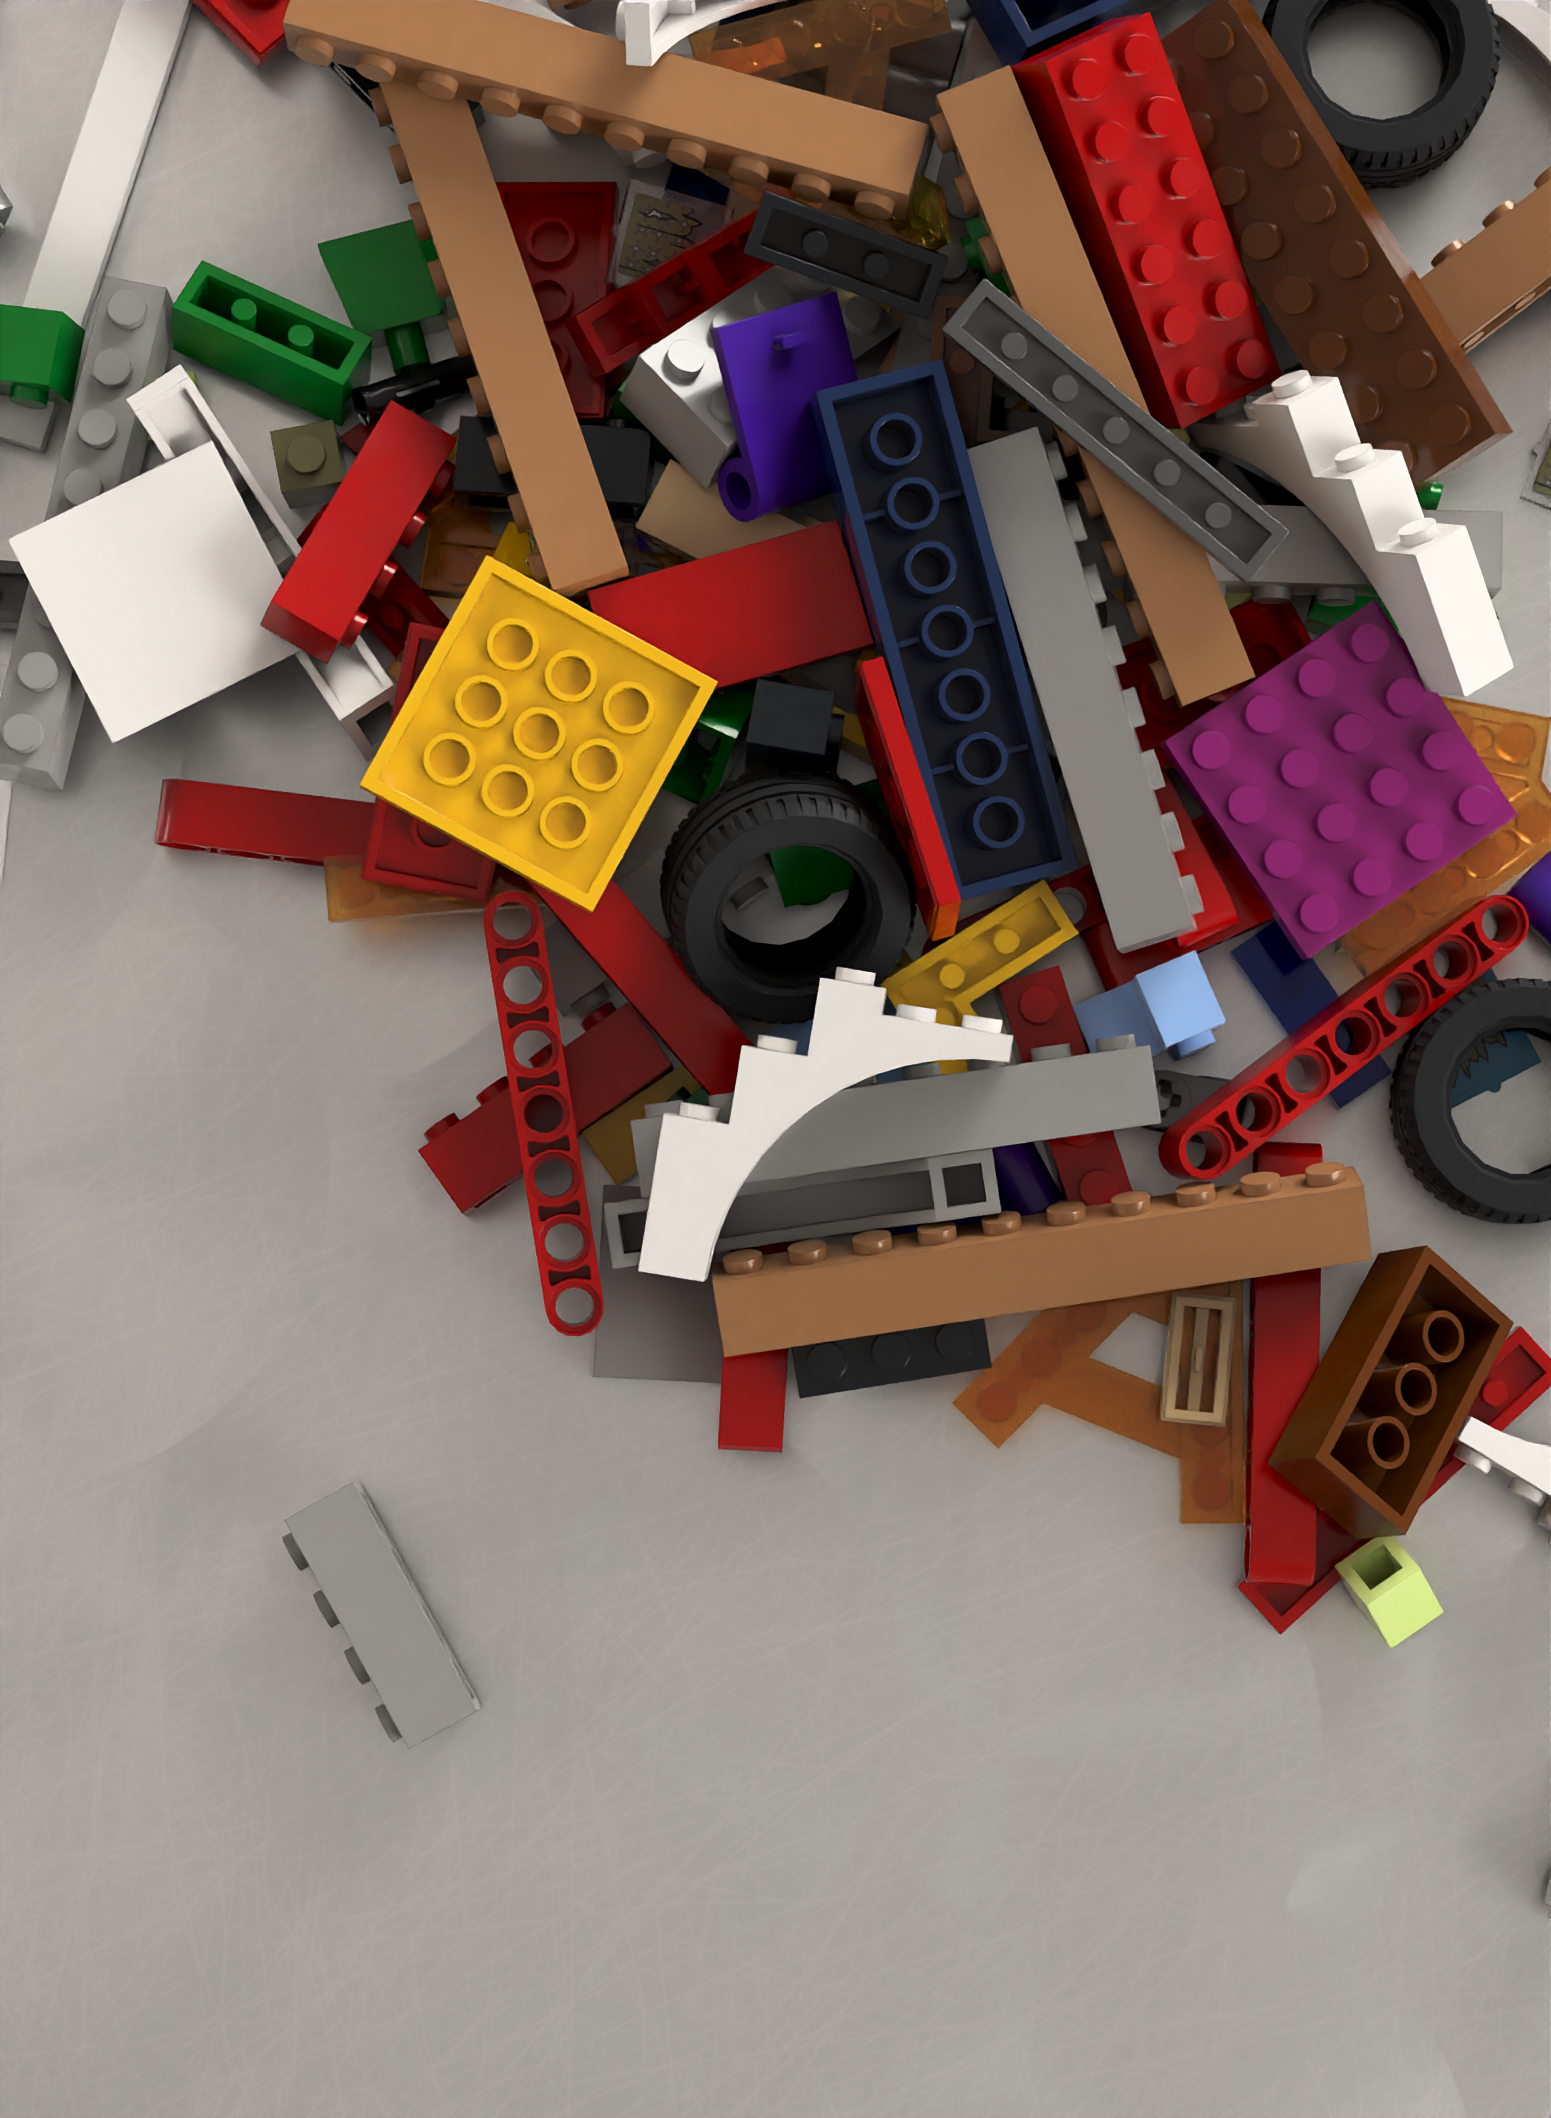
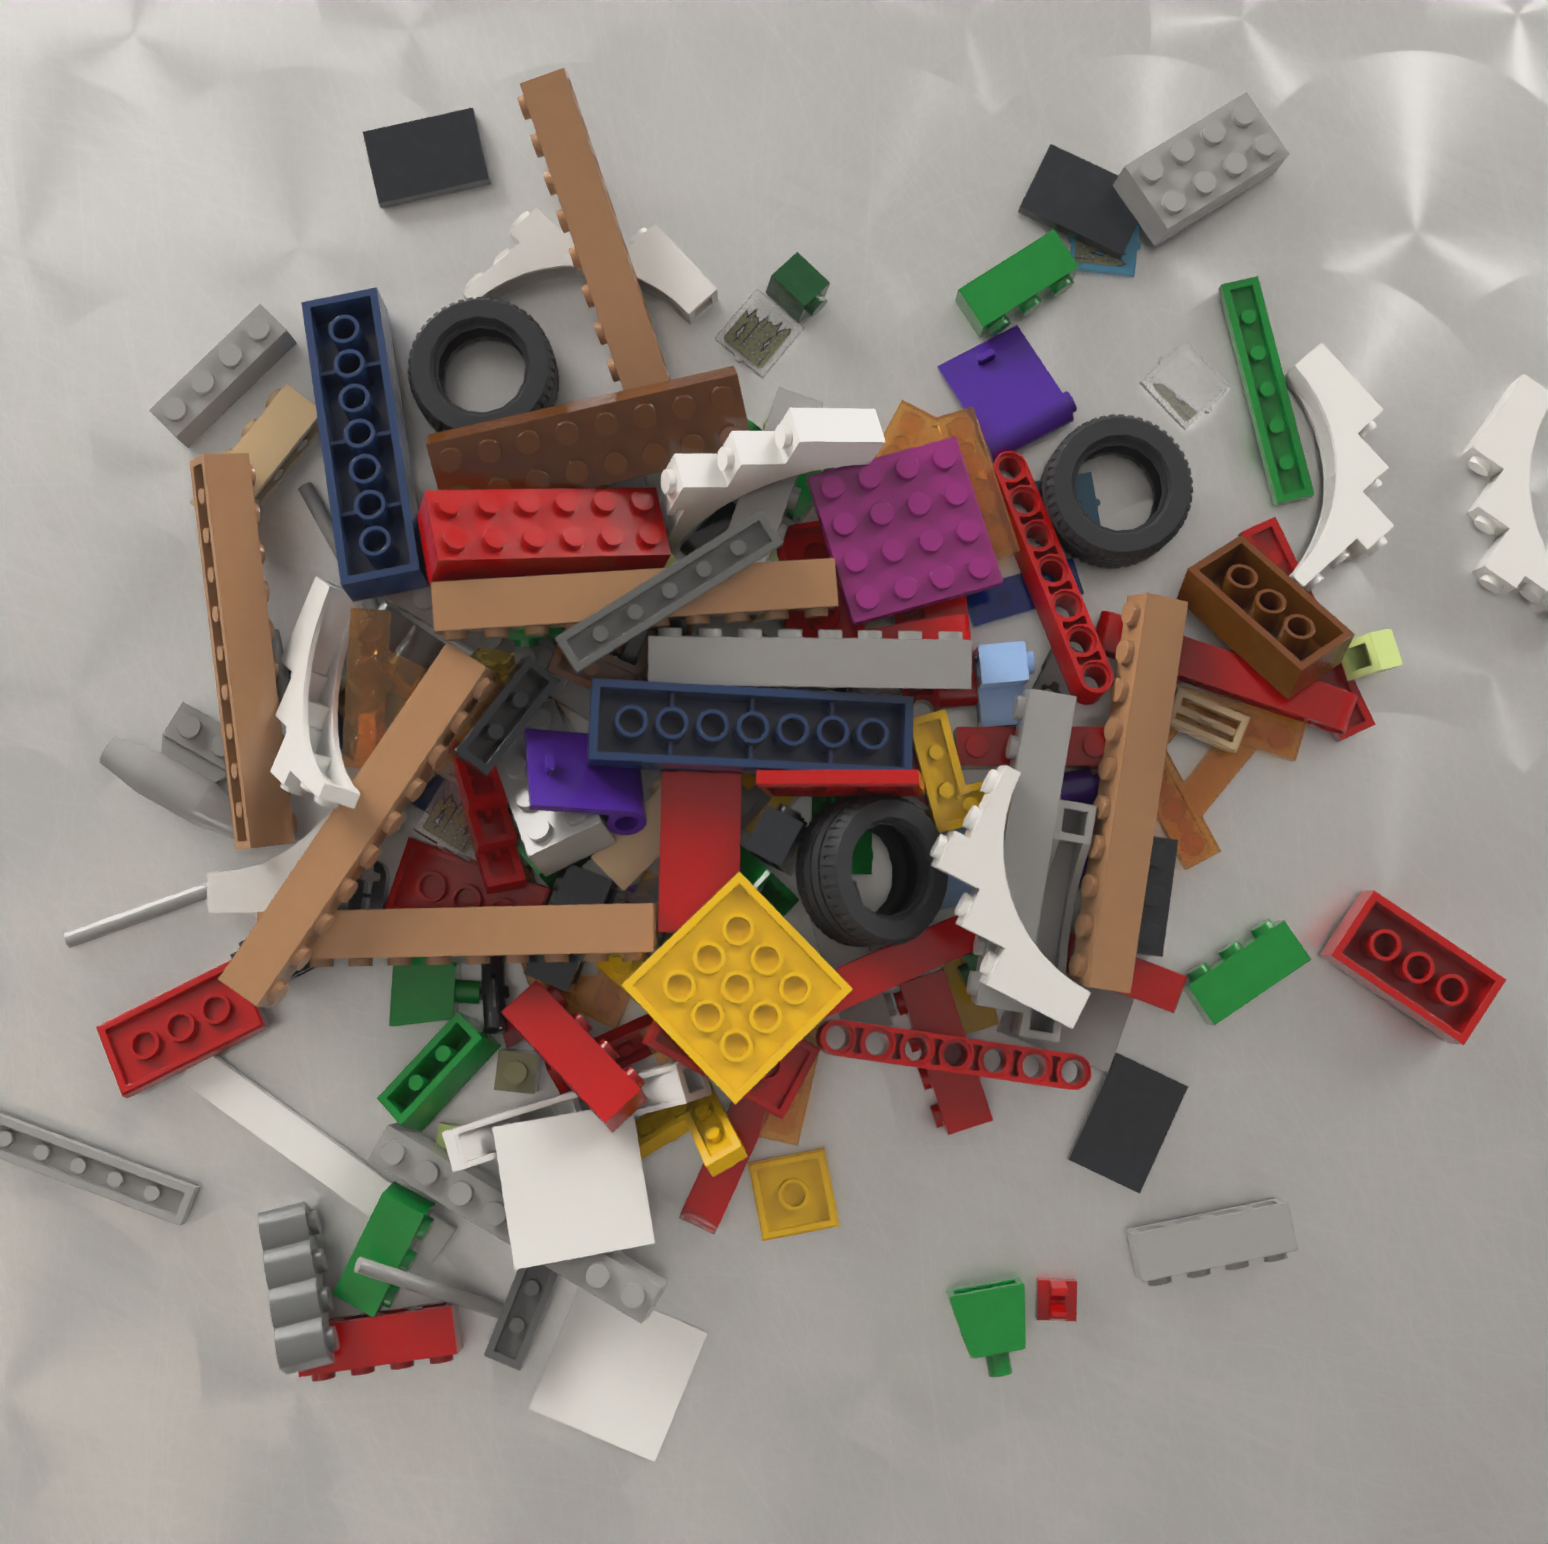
camera: 75 degrees left, 0 degrees up
none -> black beam [348,860,390,910]
none -> yellow plate [635,1079,748,1177]
none -> yellow tile [748,1147,840,1241]
none -> green torso [946,1277,1026,1377]
none -> red tile [1035,1278,1077,1321]
none -> black tile [1067,1052,1188,1194]
none -> green brick [1183,919,1311,1025]
none -> red brick [1319,890,1507,1045]

